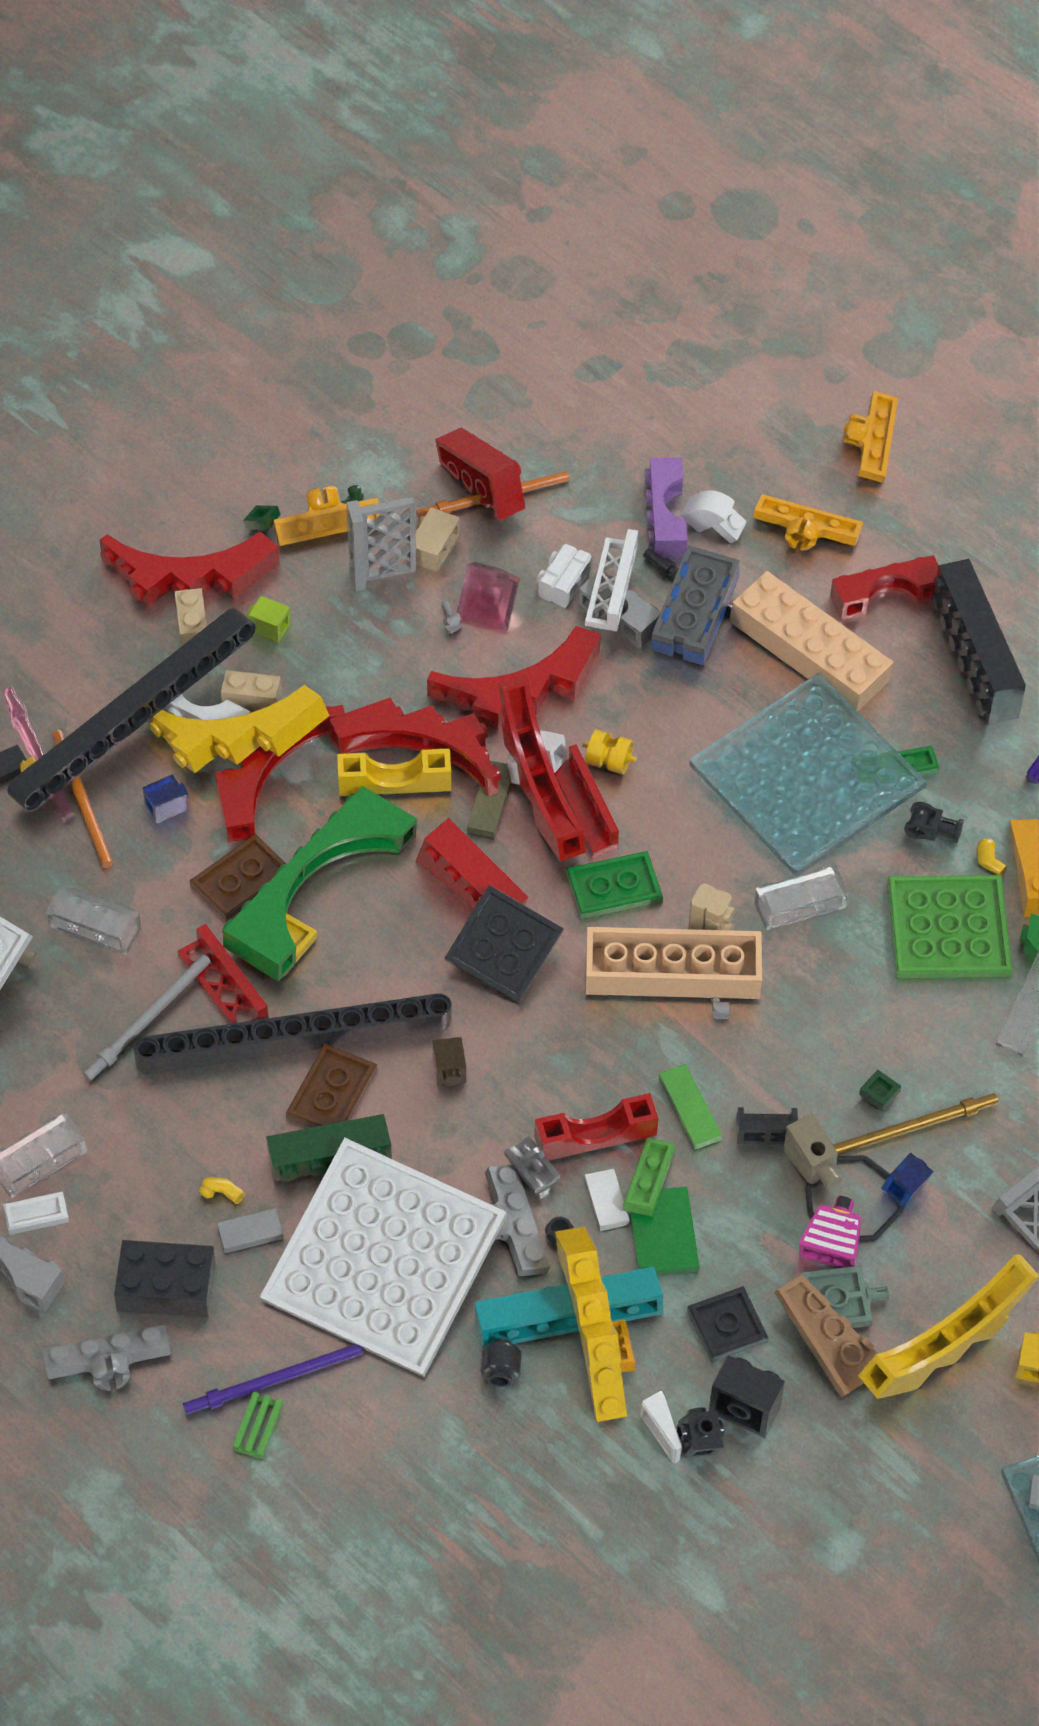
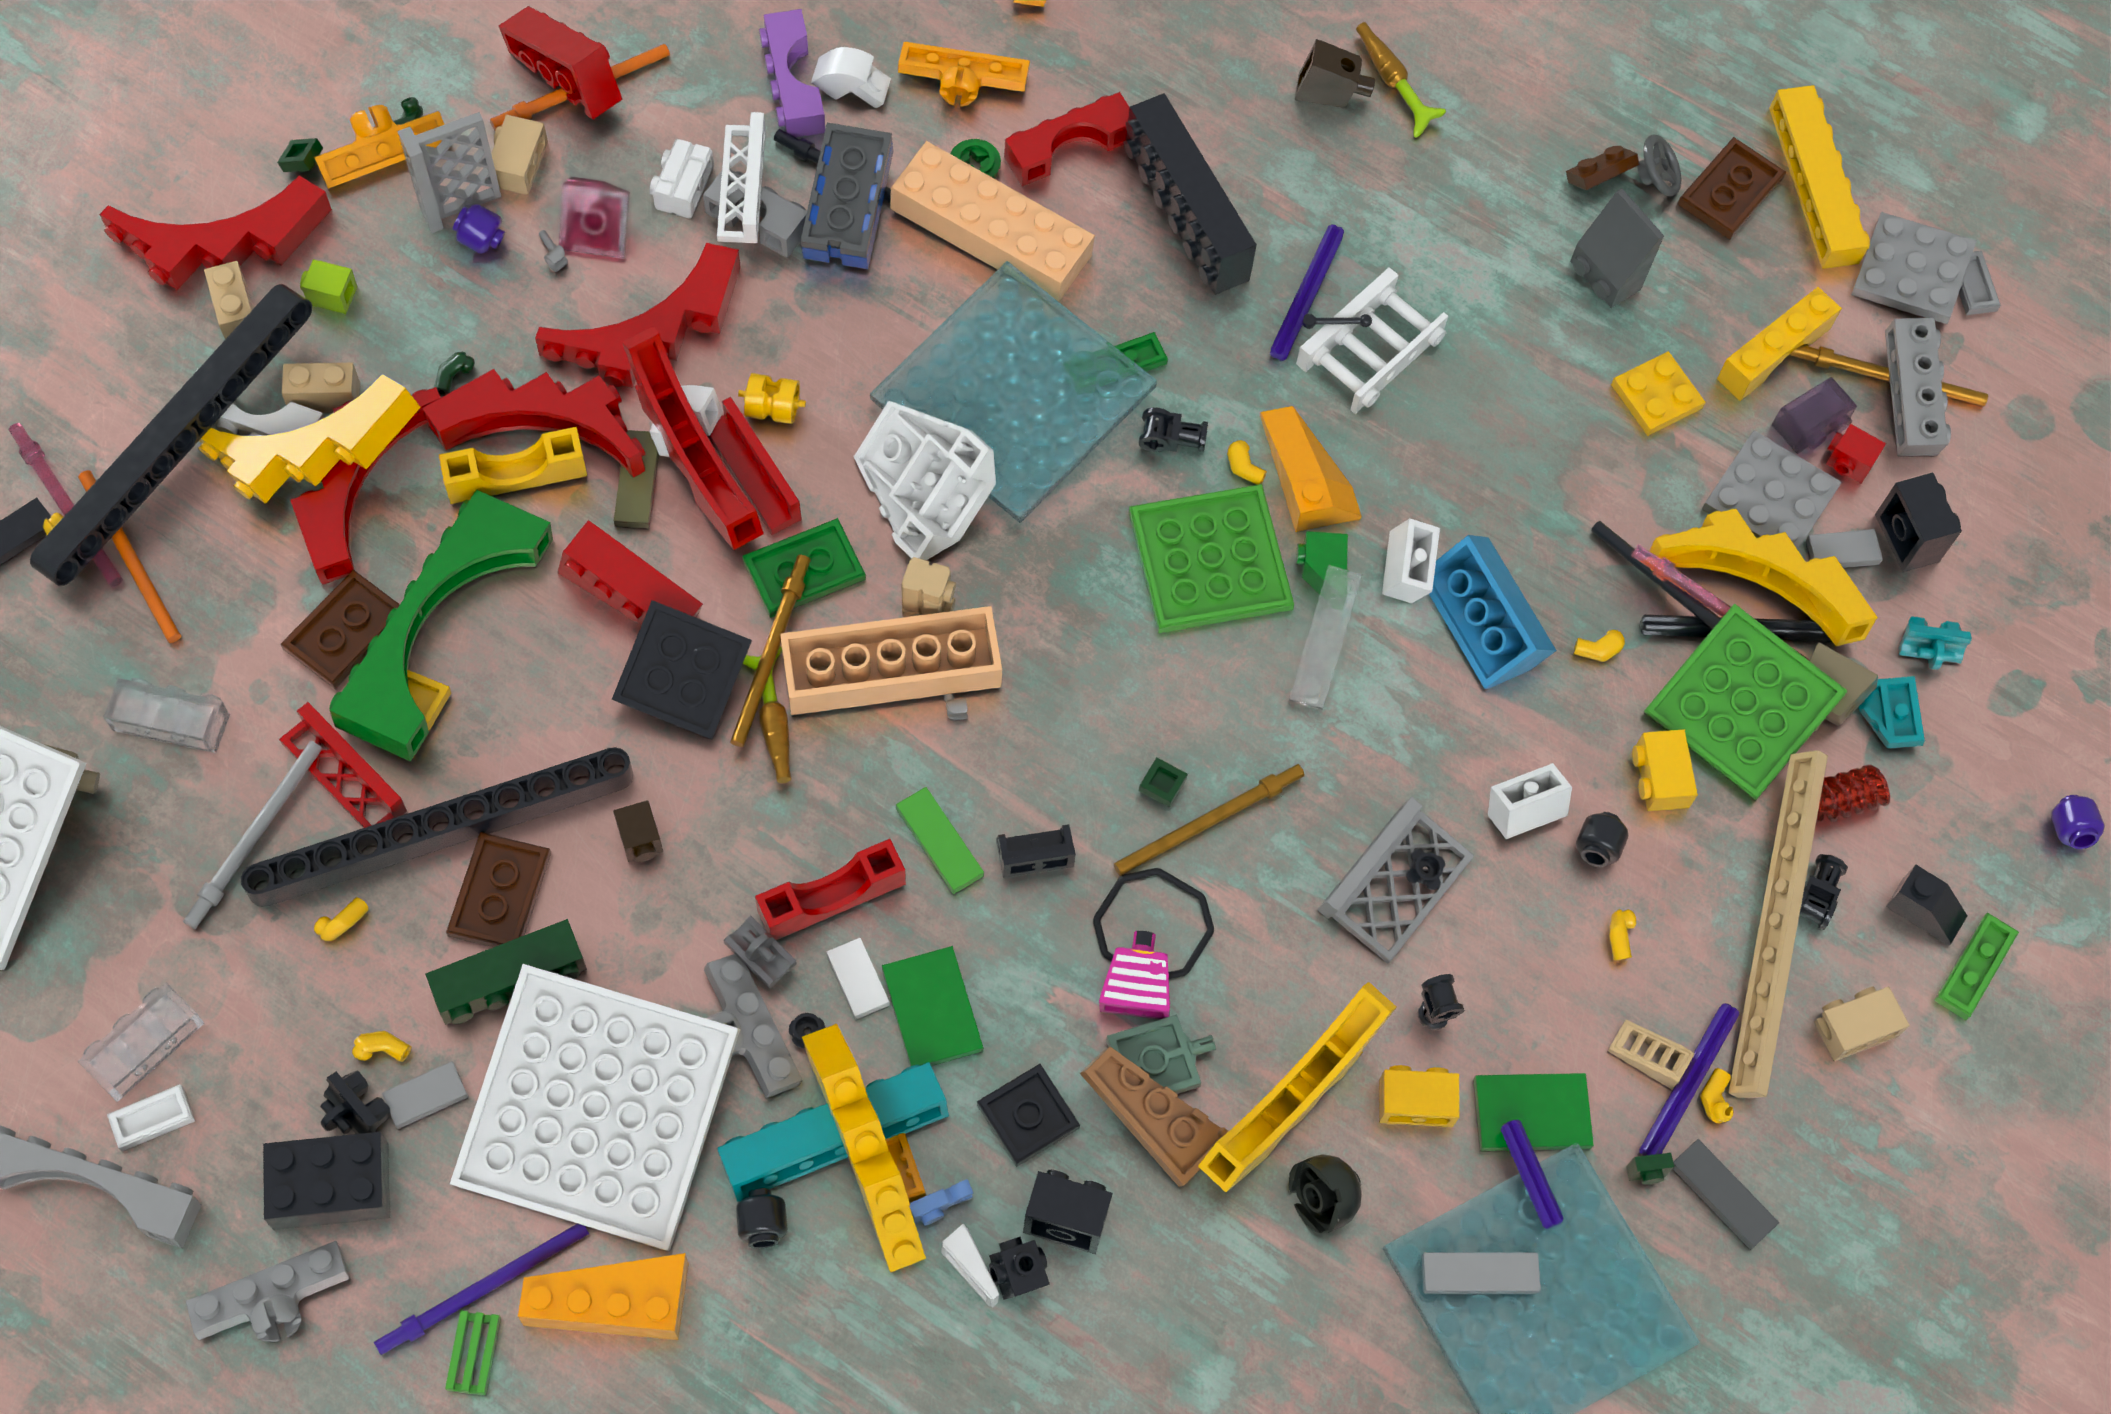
camera: 15 degrees left, 10 degrees up
clear blue brick [142,774,189,823] -> none
bright green tile [623,1138,676,1217] -> none
clear brick [754,865,849,931] -> none
dark tan torso [784,1113,841,1189] -> none
clear blue brick [881,1152,934,1207] -> none
none -> yellow arm [314,897,369,941]
none -> black hips [320,1070,390,1135]
none -> dark green arm [433,352,475,396]
none -> dark purple head [452,204,505,254]
none -> light orange wedge [518,1253,689,1340]
none -> pearl gold bar [730,555,811,747]
none -> pearl gold piece [743,647,791,783]
none -> white wedge [854,401,996,560]
none -> medium blue plate [910,1179,974,1226]
none -> green gear [950,139,1001,179]
none -> pearl dark grey cylinder [1289,1154,1362,1233]

